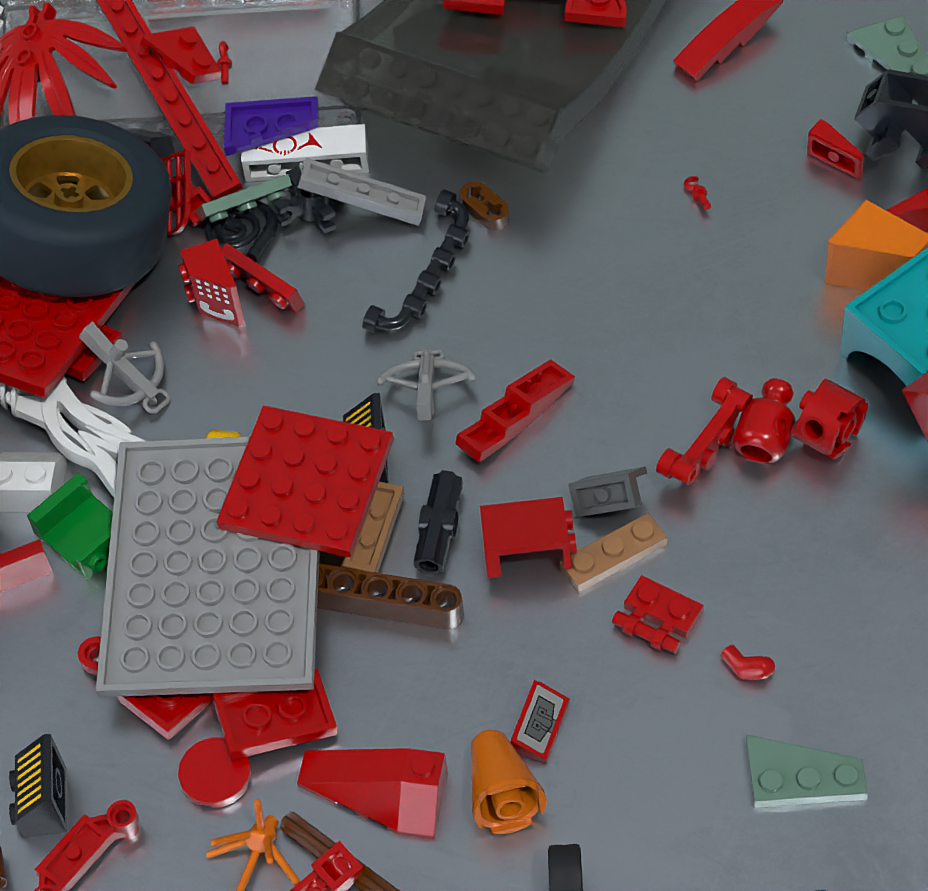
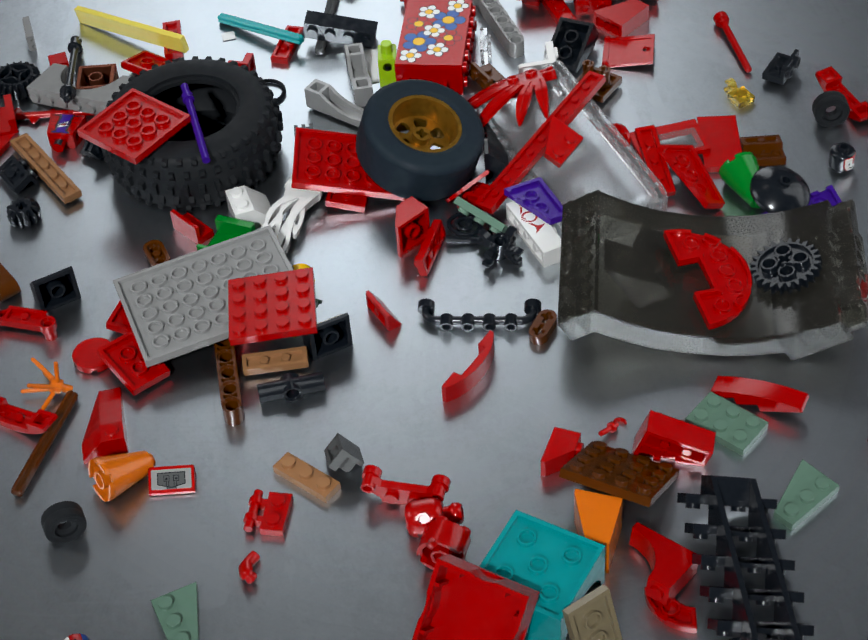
camera: 65 degrees right, 10 degrees down
light grey piece [79,321,170,414] -> none
red hand [217,41,232,85] -> none
light grey plate [298,158,426,226] -> none
light grey piece [376,349,476,421] -> none
red slope [455,359,575,463] -> none
red panel [480,497,577,578] -> none
red slope [807,119,865,180] -> none
none -> reddish brown plate [143,240,171,267]
none -> red slope [366,290,402,331]
none -> red slope [442,330,494,403]
none -> red slope [541,427,584,477]
none -> reddish brown plate [559,441,679,508]
none -> red wedge [632,410,716,467]
none -> sand green plate [685,391,769,456]

